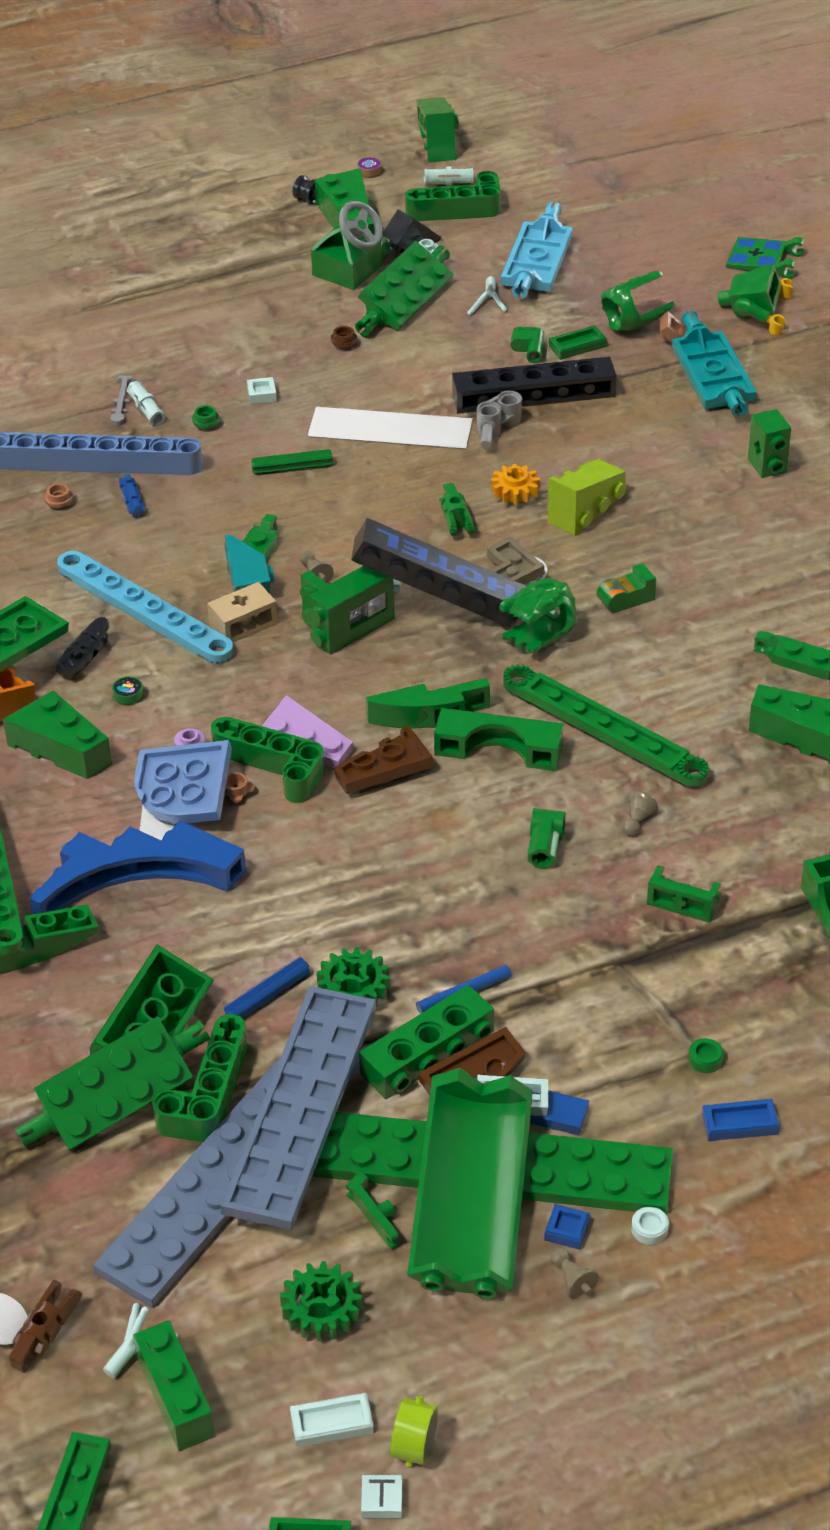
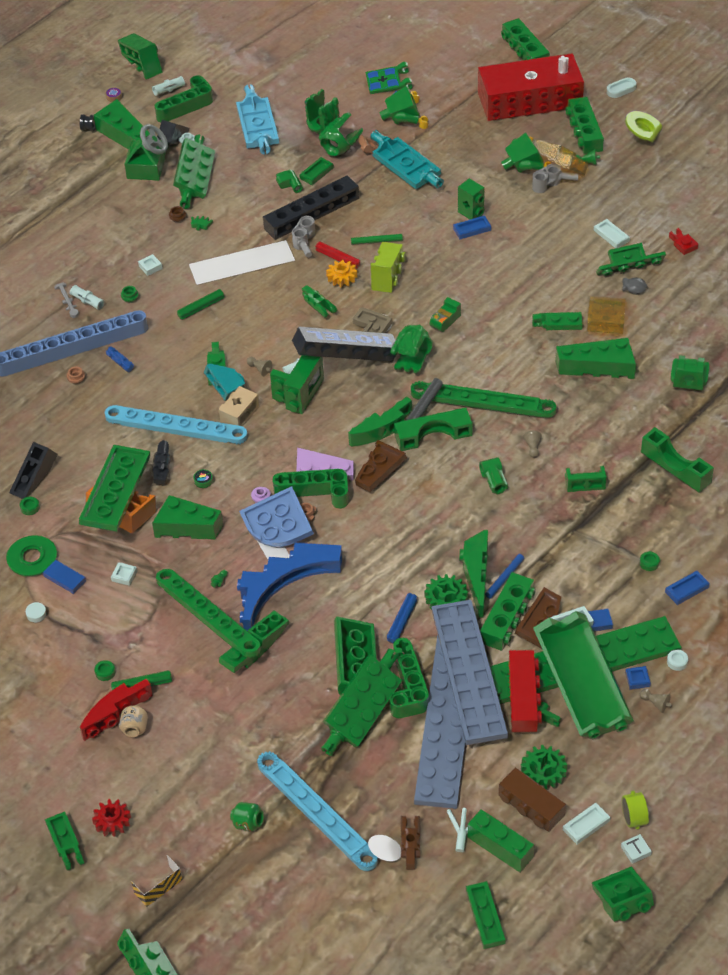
camera: 25 degrees left, 5 degrees up
light aqua plant [467,276,507,316] -> none
none -> green piece [191,216,213,231]
none -> green piece [211,570,228,587]
none -> green piece [305,89,340,134]
none -> red axle [315,241,360,269]
none -> green bar [351,234,403,245]
none -> dark grey axle [406,378,443,420]
none -> blue tile [453,216,491,240]
none -> green wedge [459,530,488,618]
none -> reddish brown brick [498,767,566,832]
none -> red brick [509,650,542,732]

